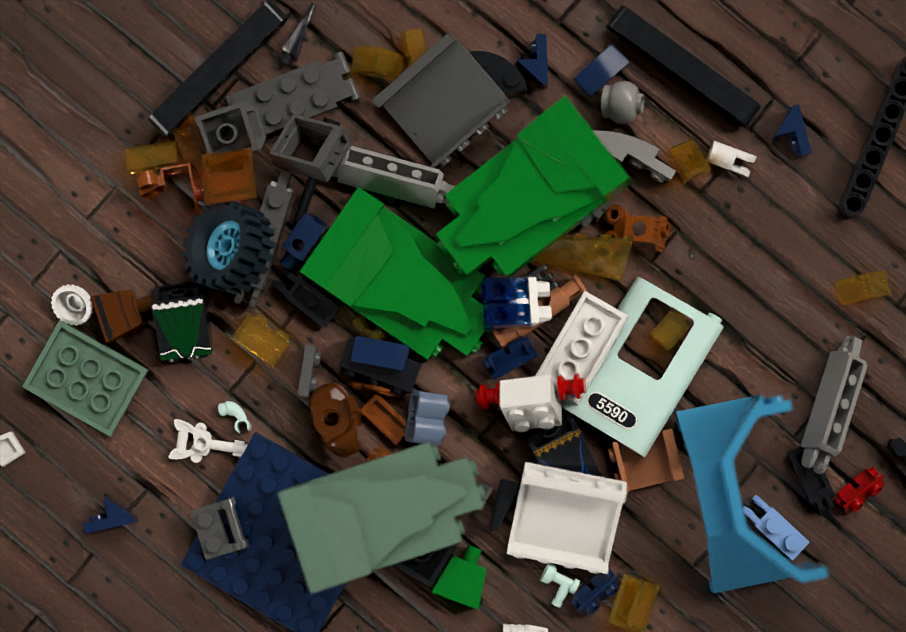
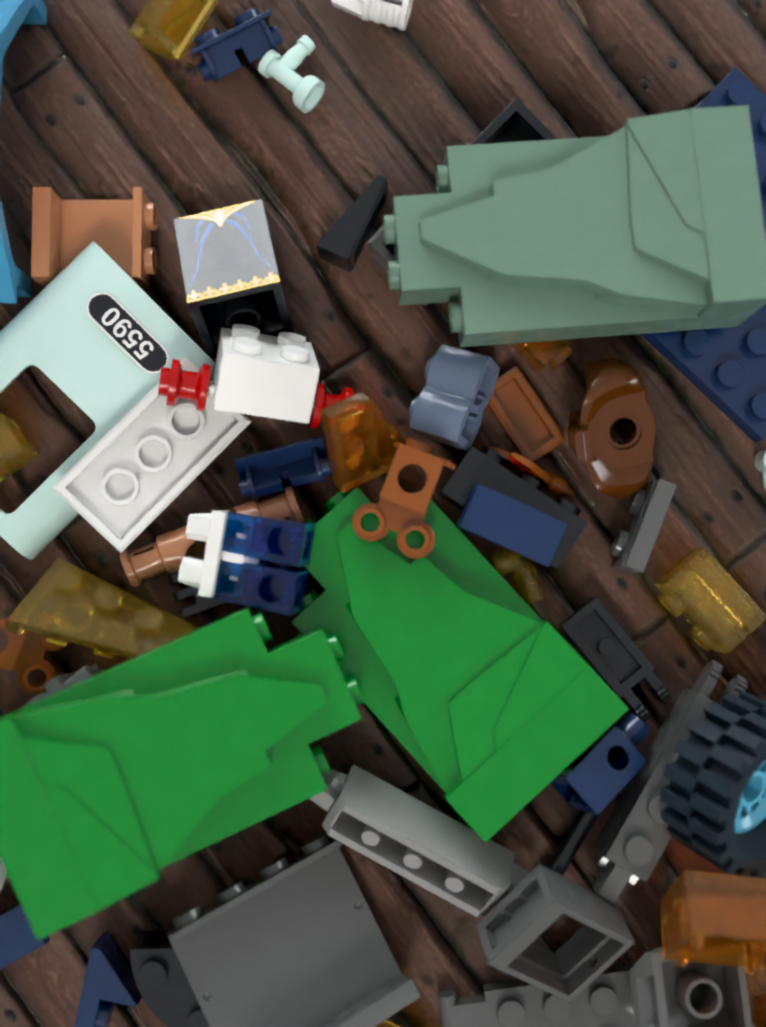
camera: 170 degrees left, 0 degrees up
green torso [432,545,486,610] -> none
white panel [507,462,627,574] -> none
none -> clear orange wing [320,392,405,493]
none -> dark orange piece [352,437,457,559]

